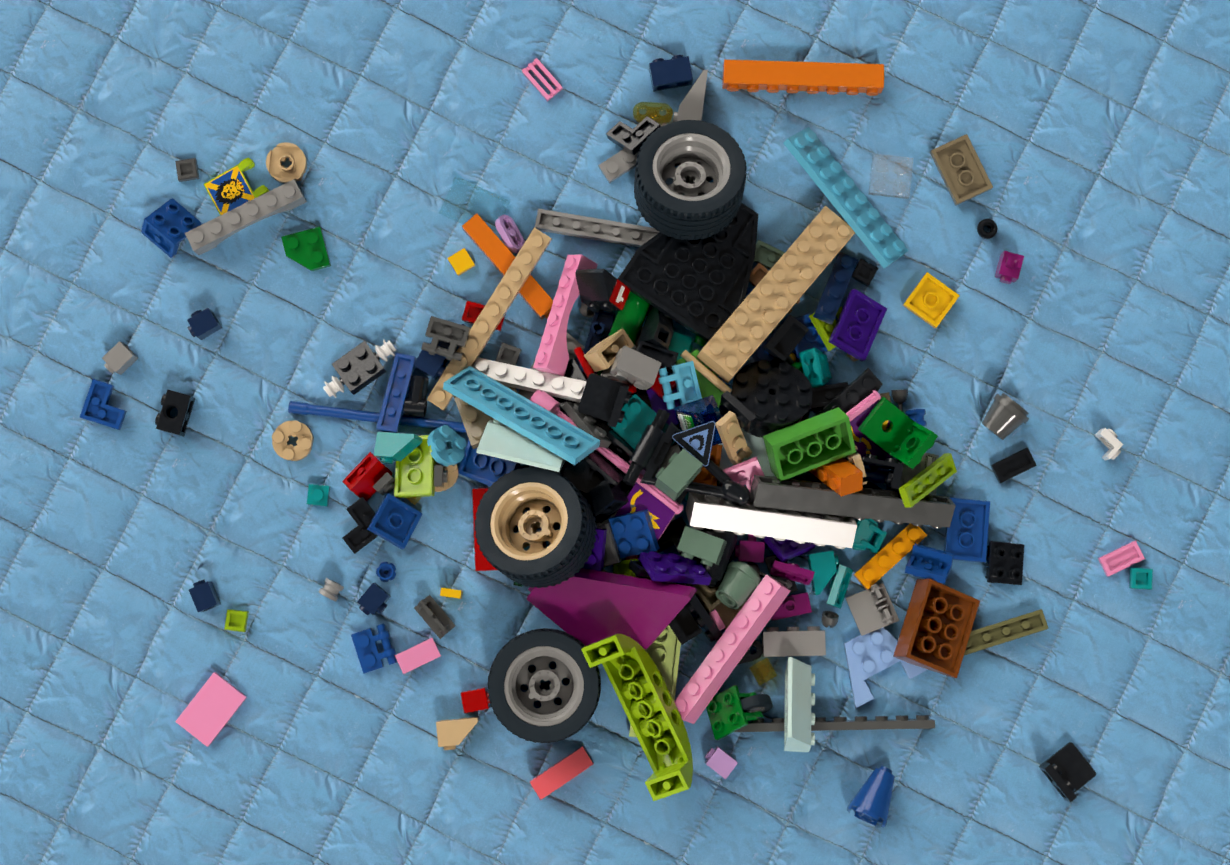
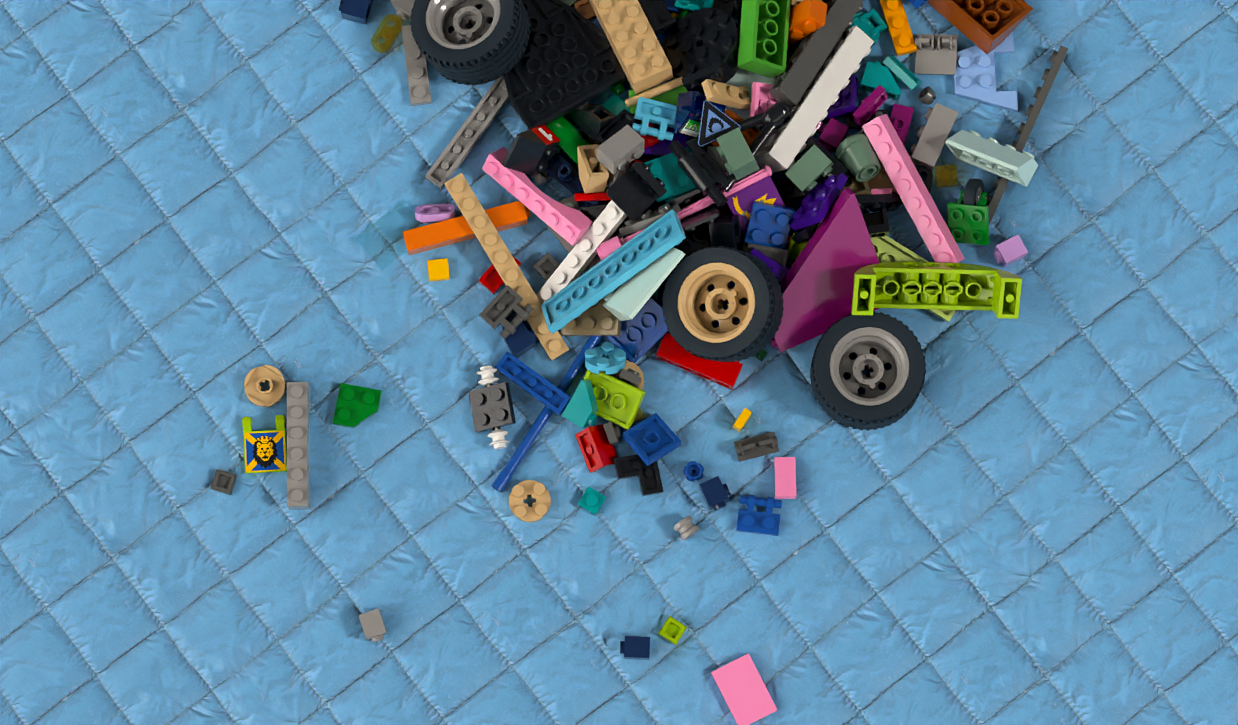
camera: 60 degrees left, 5 degrees down
blue plate [80,379,127,430] -> none
blue bracket [141,198,201,258] -> none
black brick [155,389,196,437] -> none
dark blue brick [187,308,222,340] -> none
black piece [403,376,429,418] -> none
tan slope [436,717,479,750] -> none
red brick [461,687,491,713] -> none
bright pink tile [522,58,563,102] -> none
coral slope [530,746,594,800] -> none
plate [606,116,661,155] -> none
blue cone [847,766,895,828] -> none

